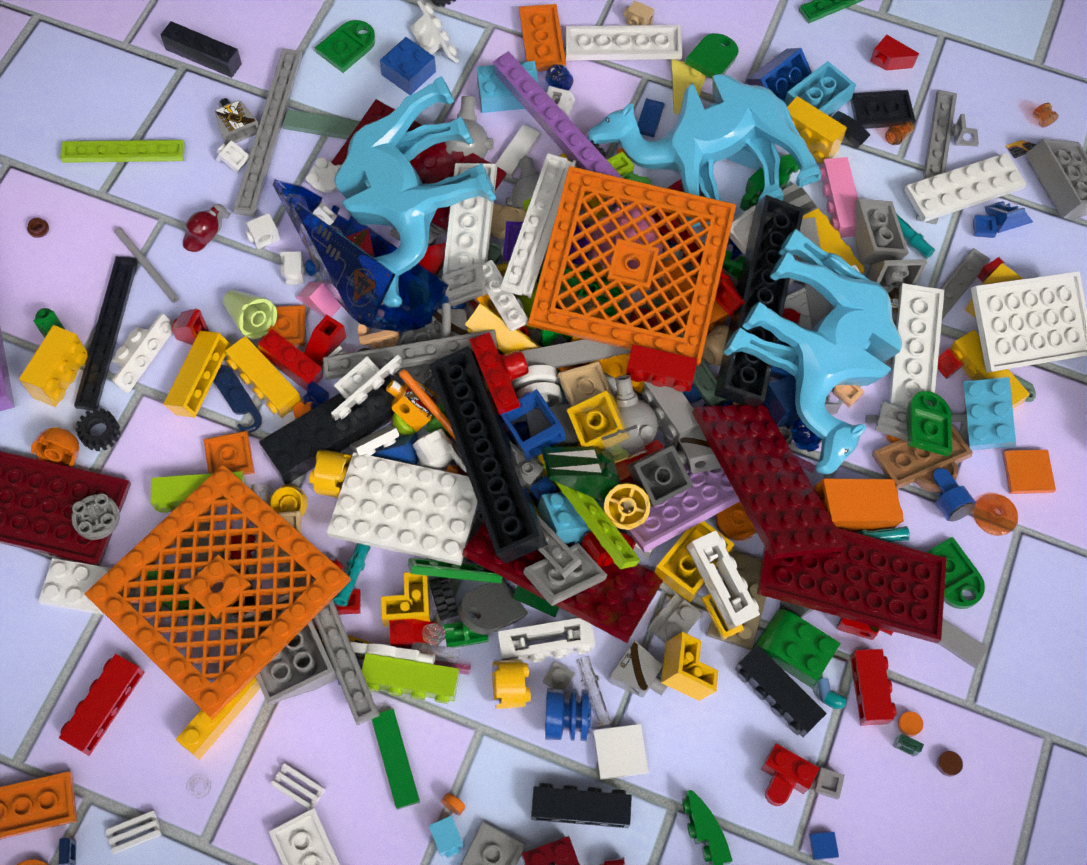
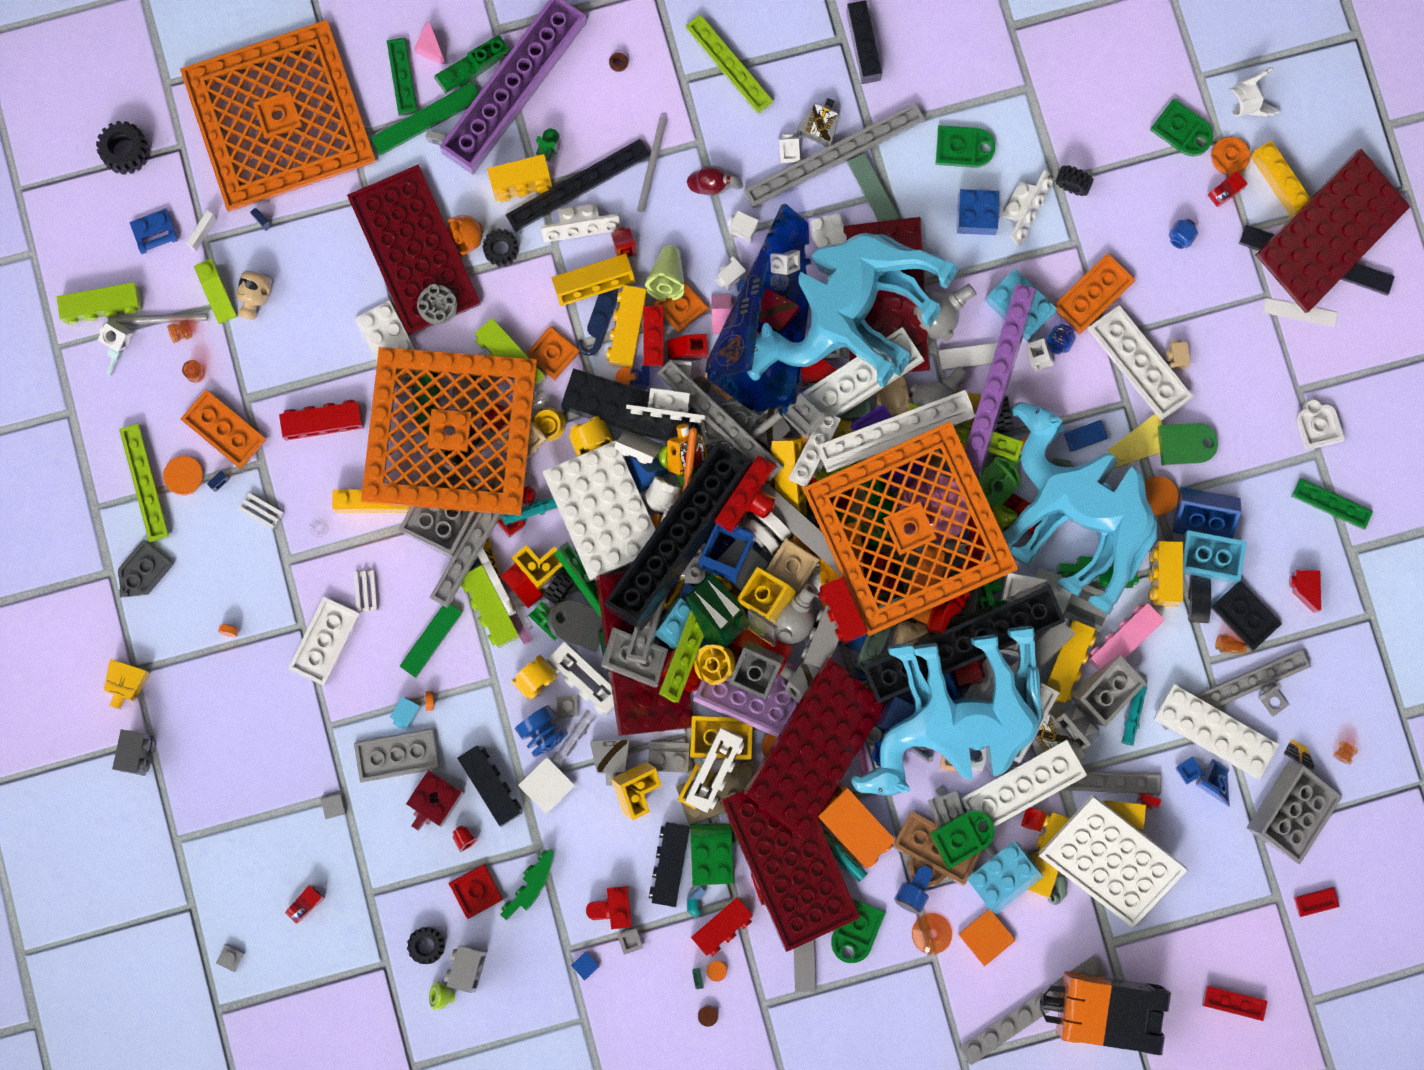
camera: 55 degrees right, 15 degrees up
clear plate [422,623,446,645] -> none

